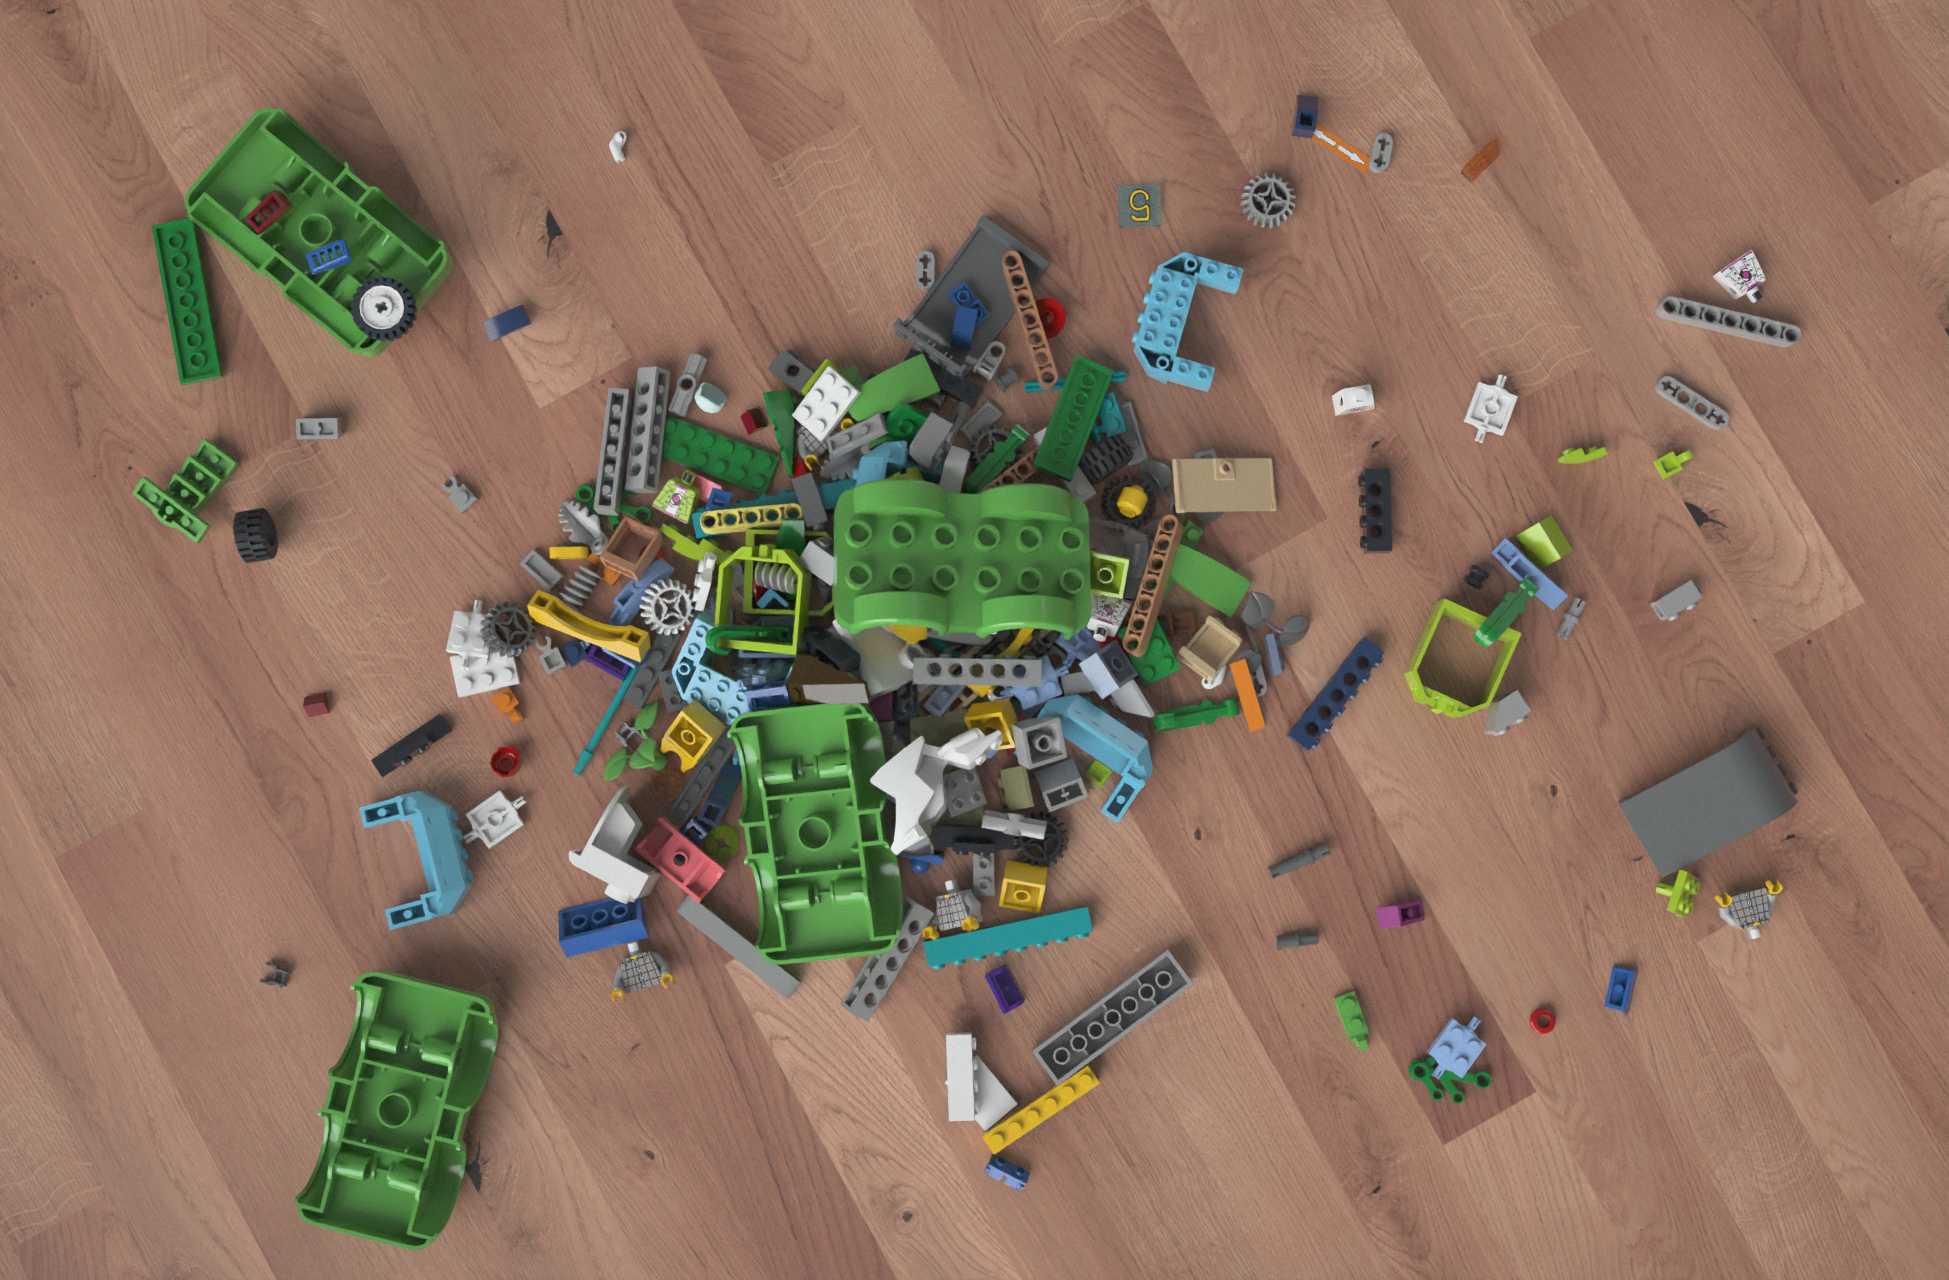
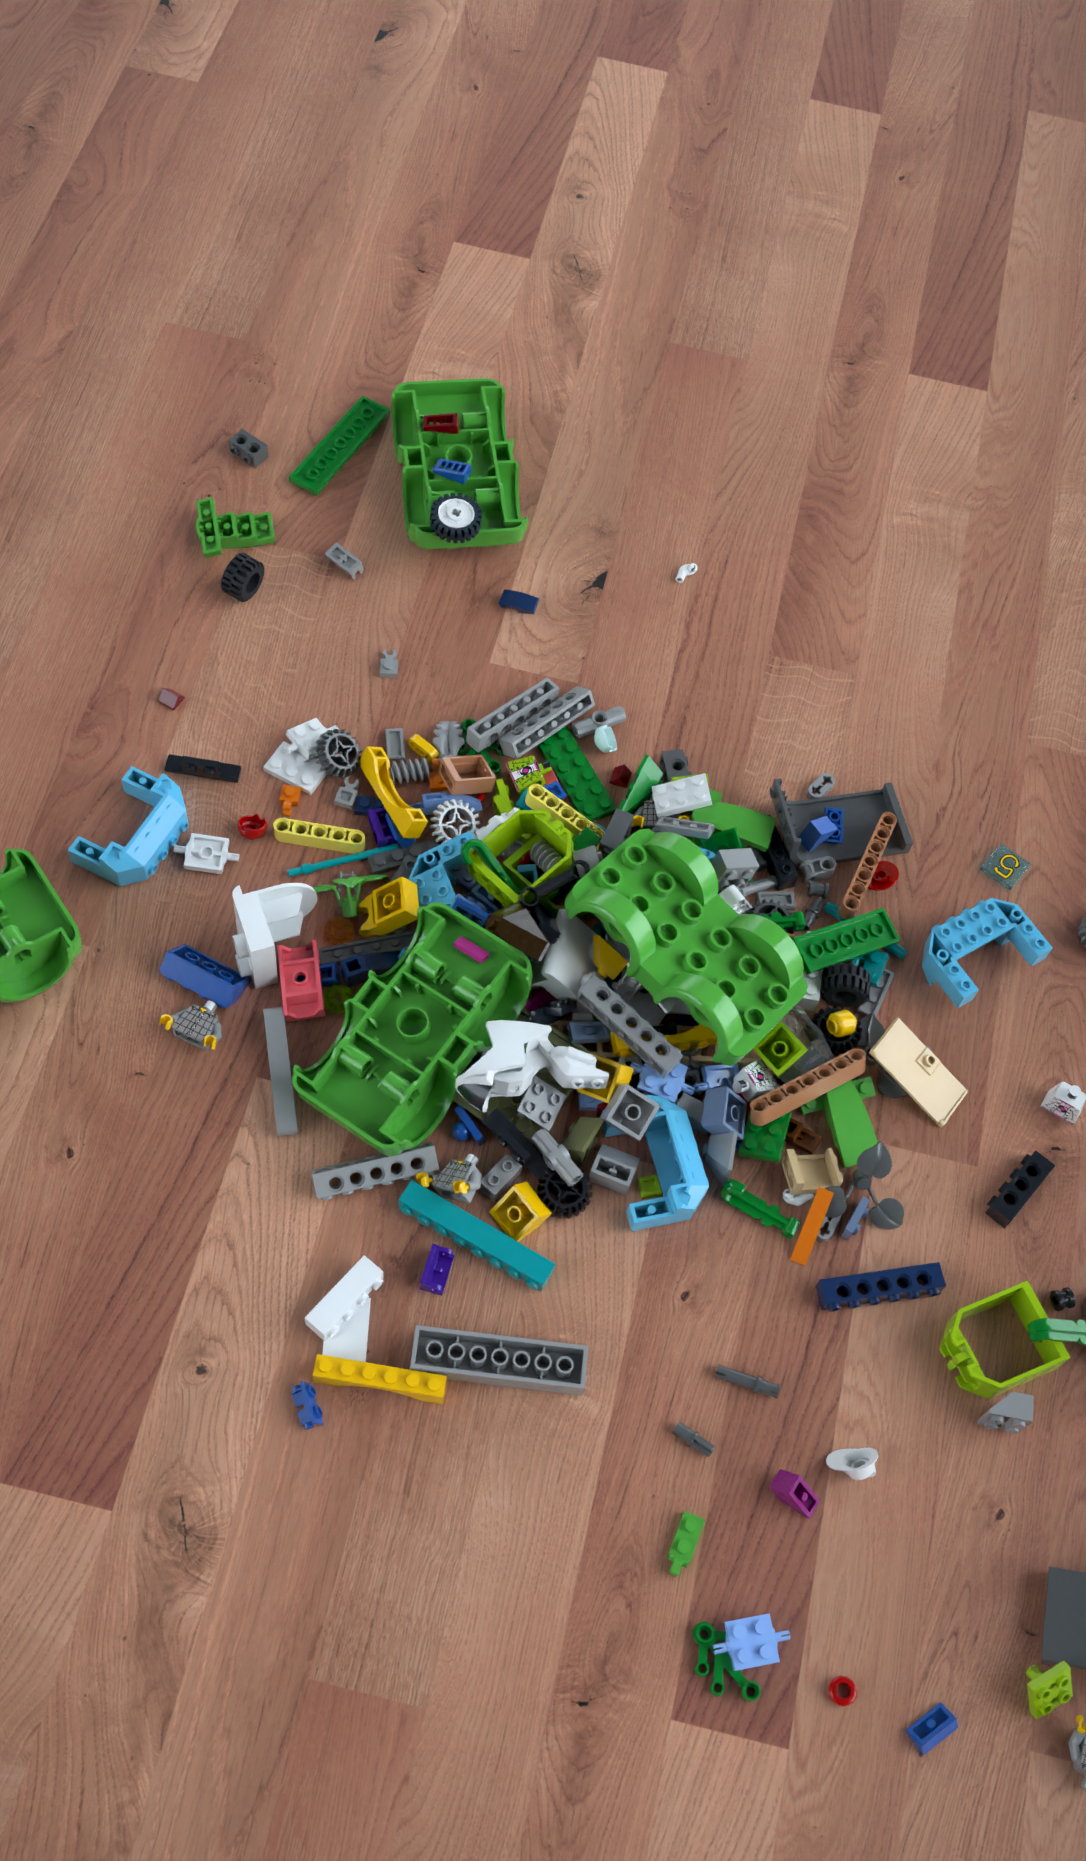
camera: 30 degrees right, 25 degrees down
none -> dark grey brick [229,429,268,468]
none -> light yellow beam [273,818,365,854]
none -> dark pink piece [453,936,490,964]
none -> black piece [518,860,590,908]
none -> dark grey axle [804,897,825,931]
none -> white piece [826,1448,878,1480]

